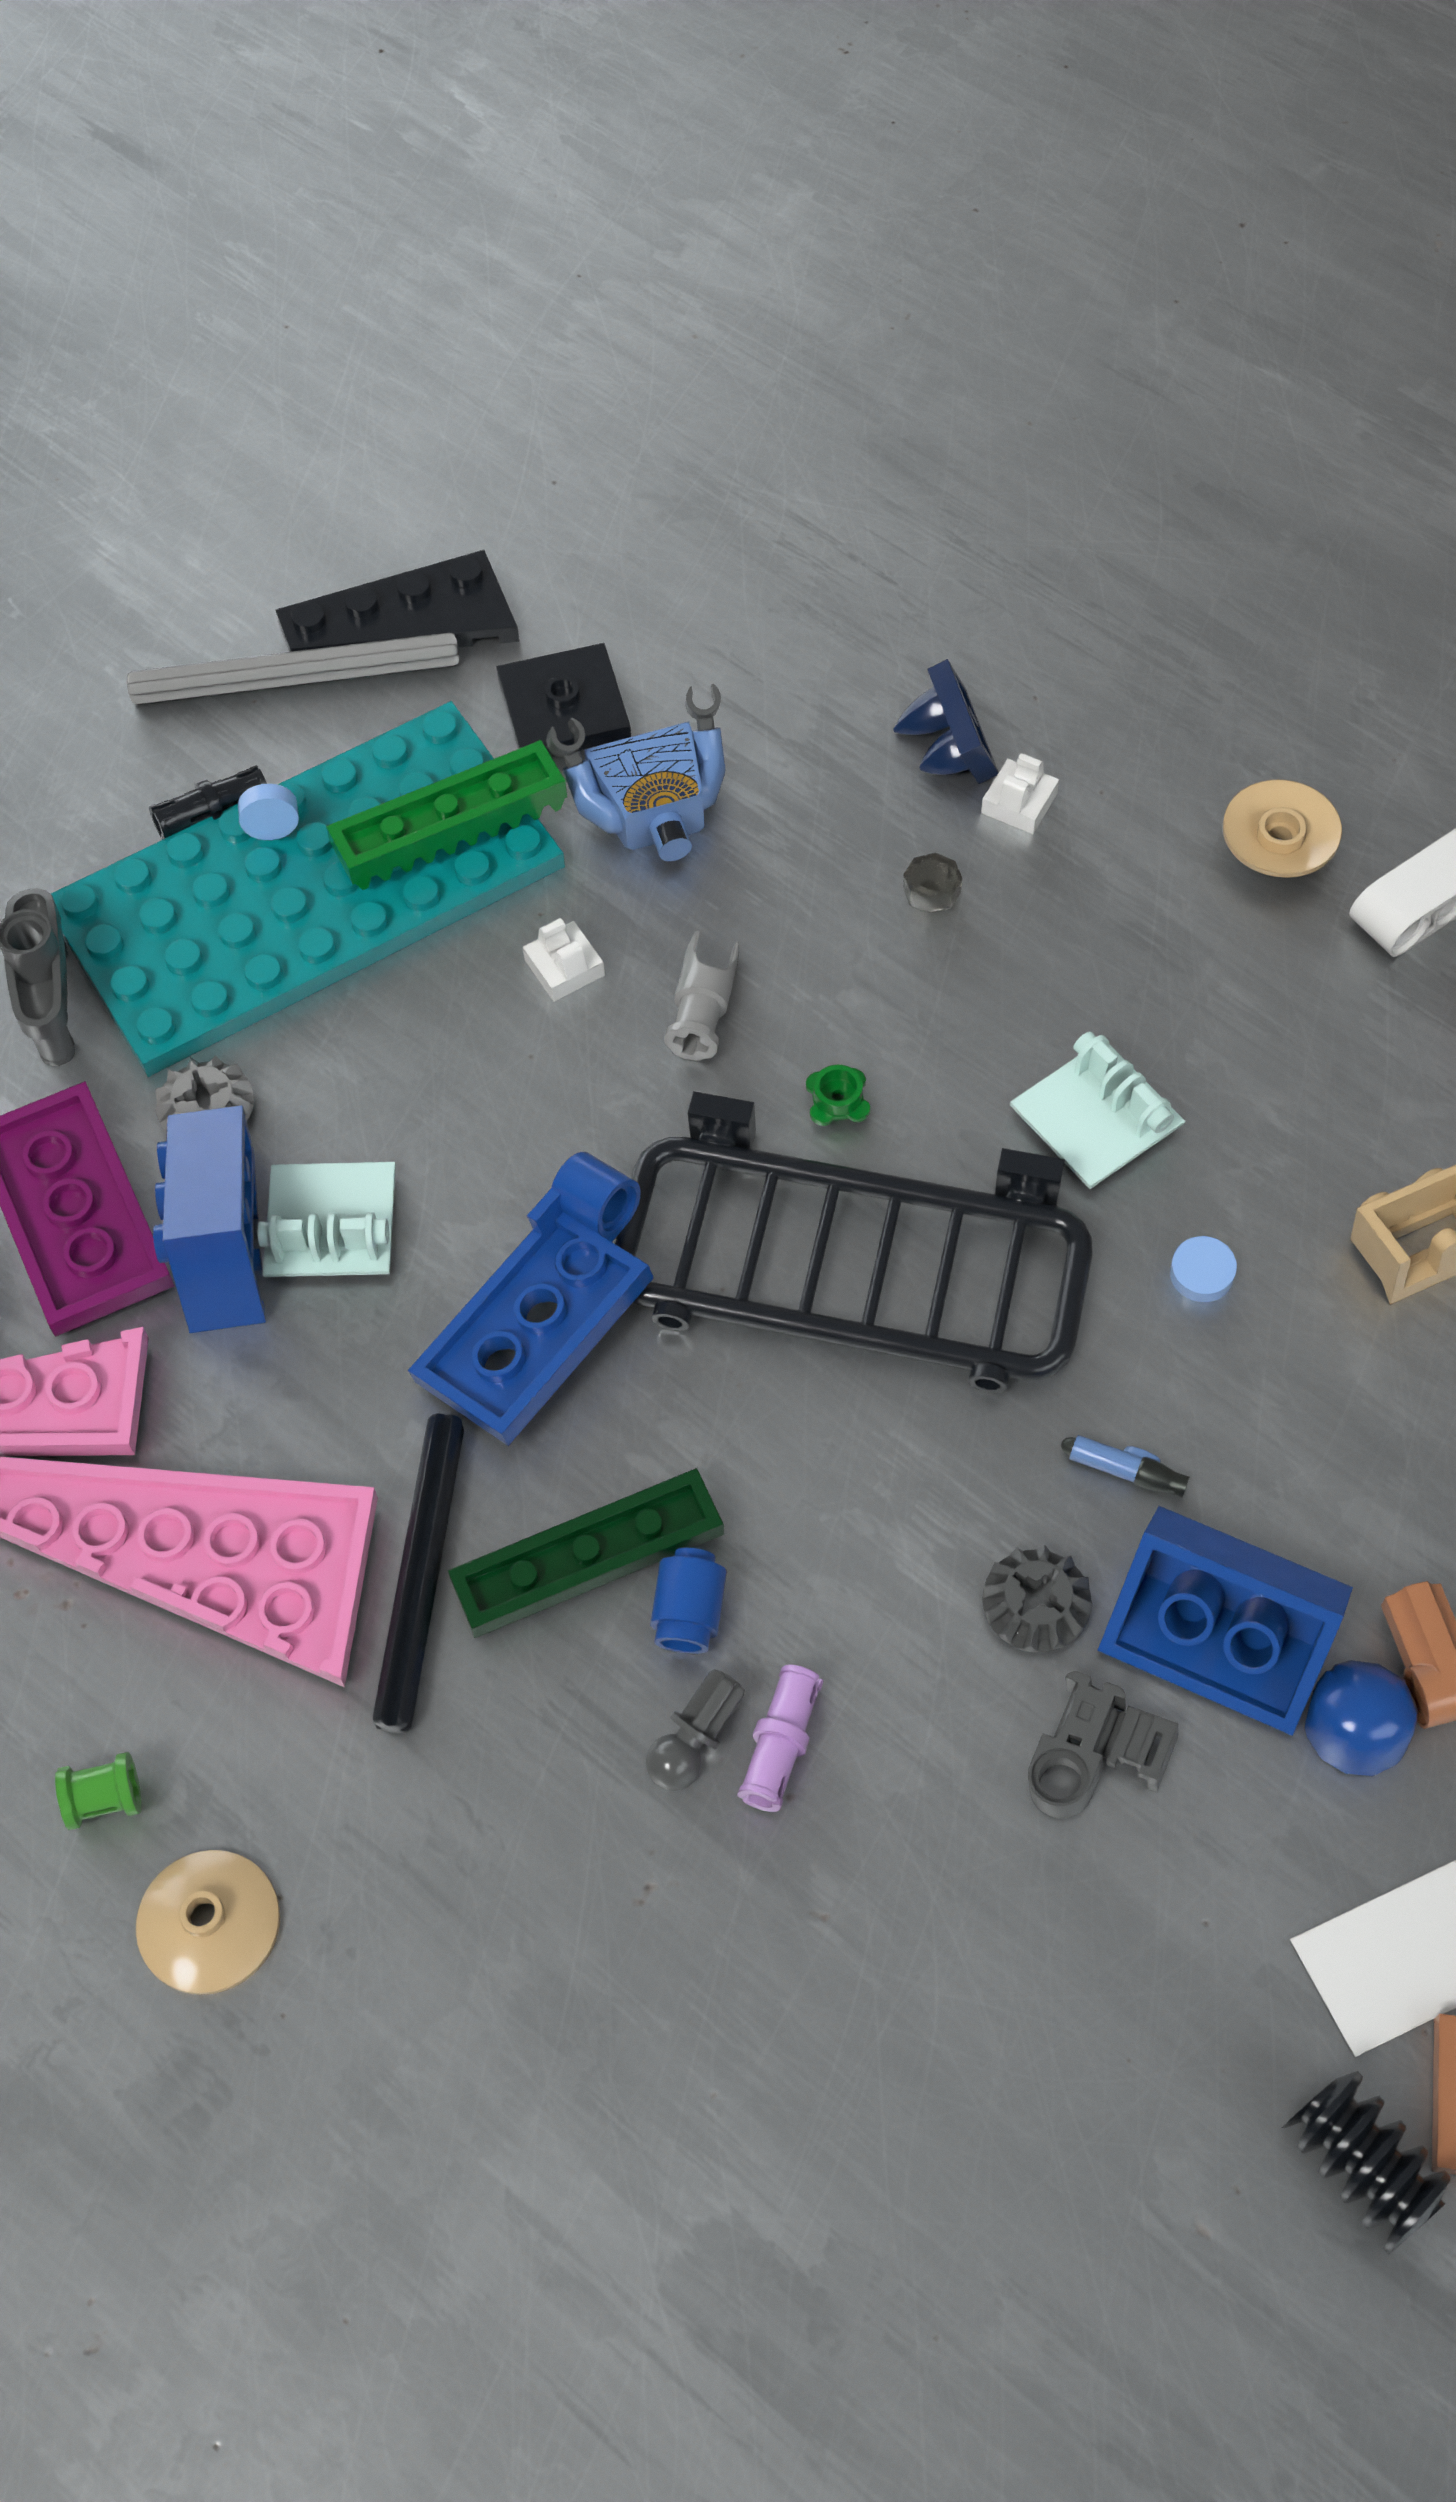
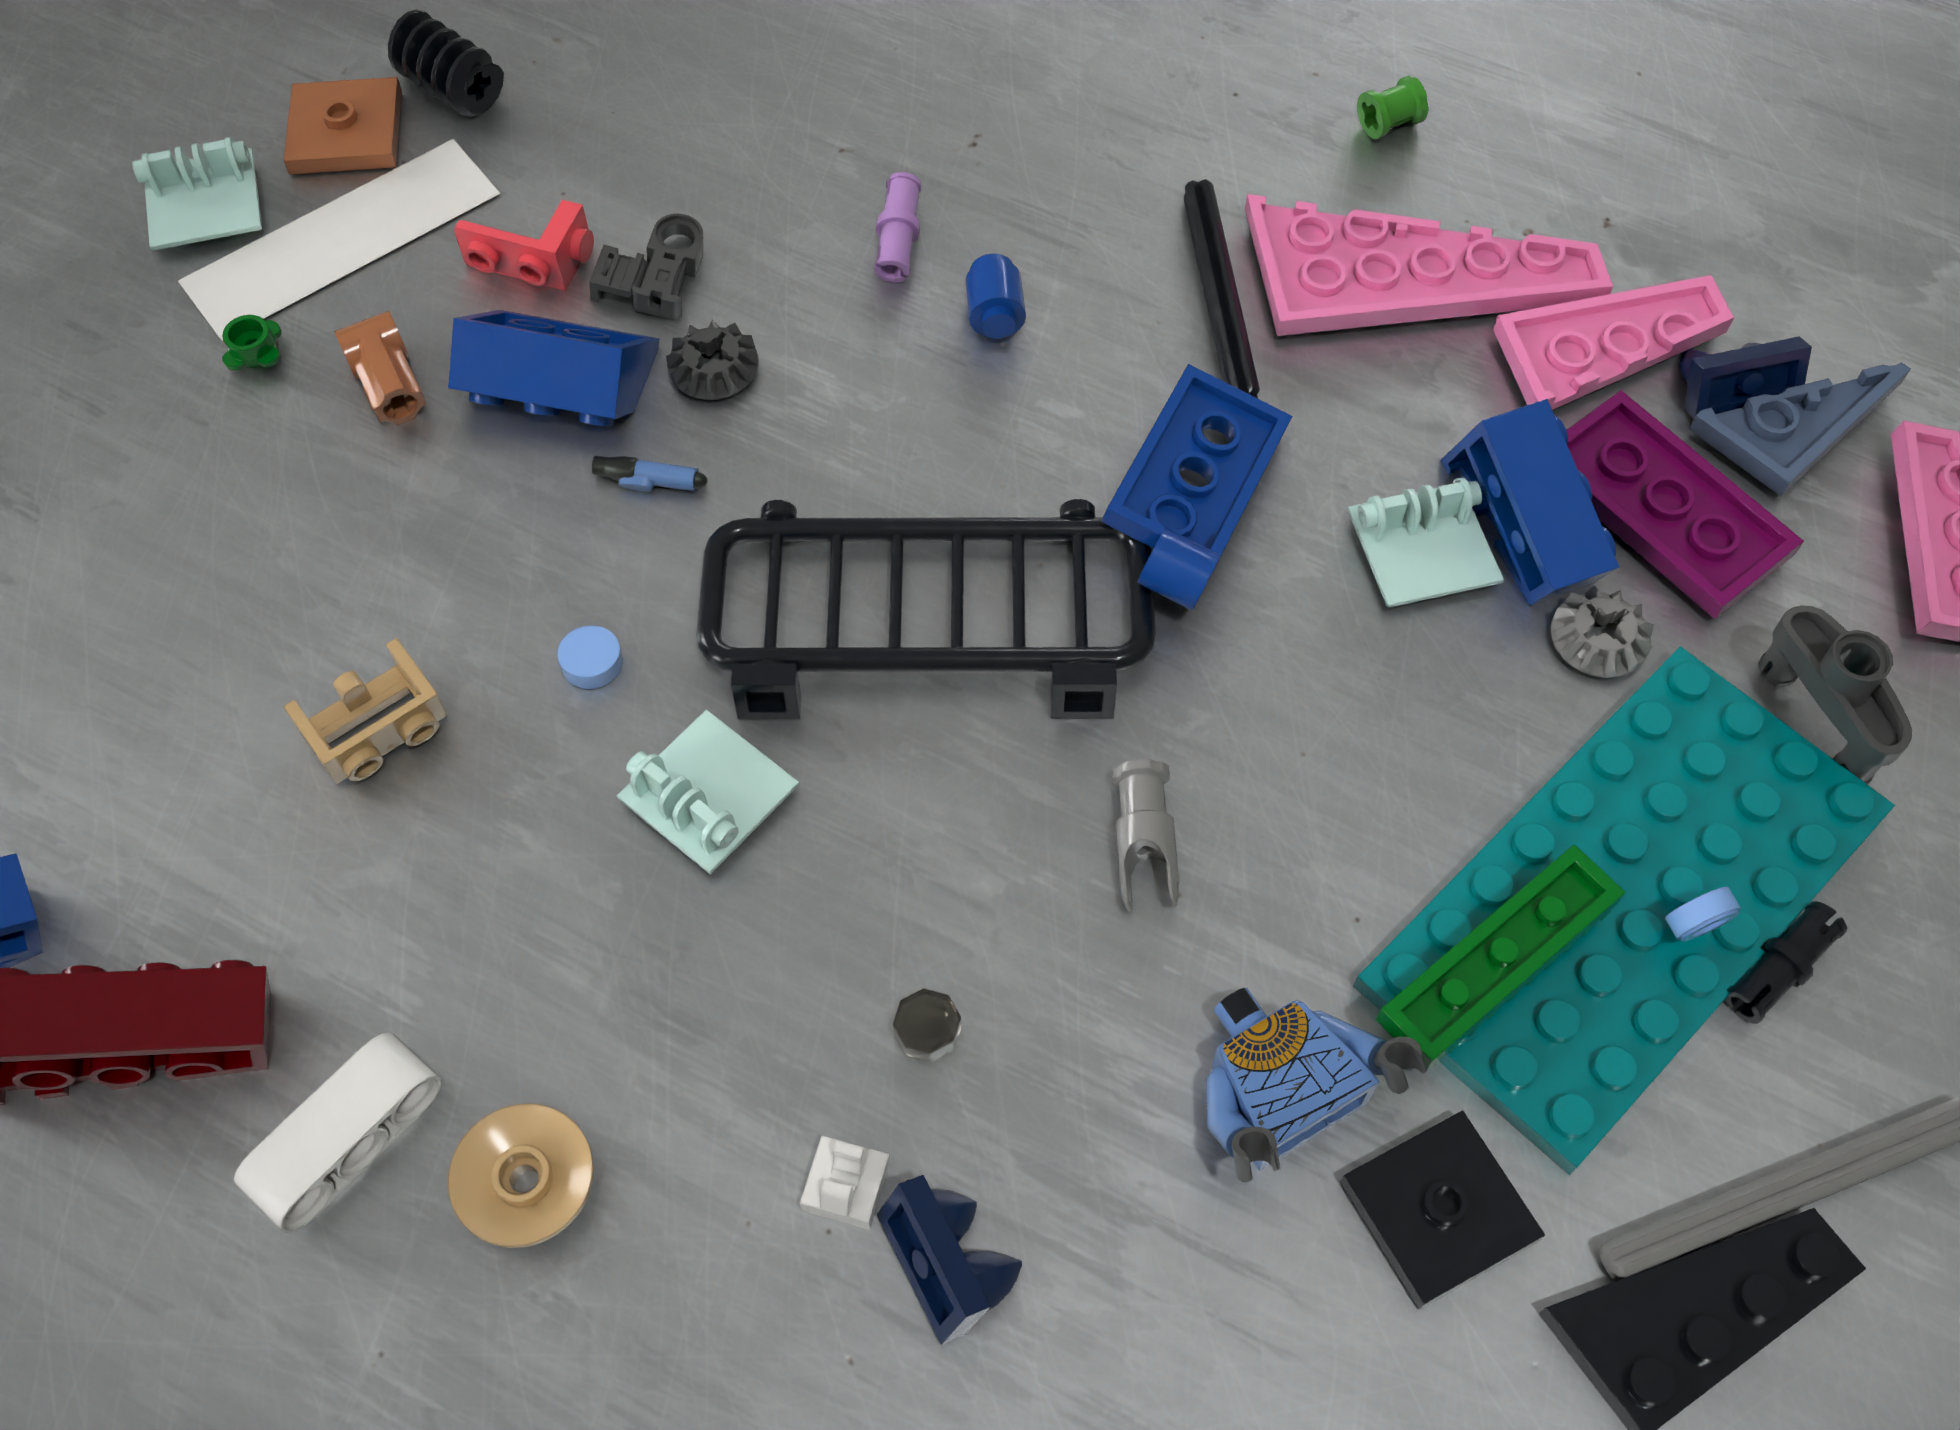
camera: 165 degrees right, 0 degrees up
tan dish [136,1850,280,1995] -> none
dark green plate [447,1468,724,1638] -> none
white tile [523,918,605,1002] -> none
dark grey axle [646,1669,745,1791] -> none
green plate [806,1064,870,1126] -> none
blue hair [1305,1660,1417,1776] -> none
none -> coral bracket [454,200,594,291]

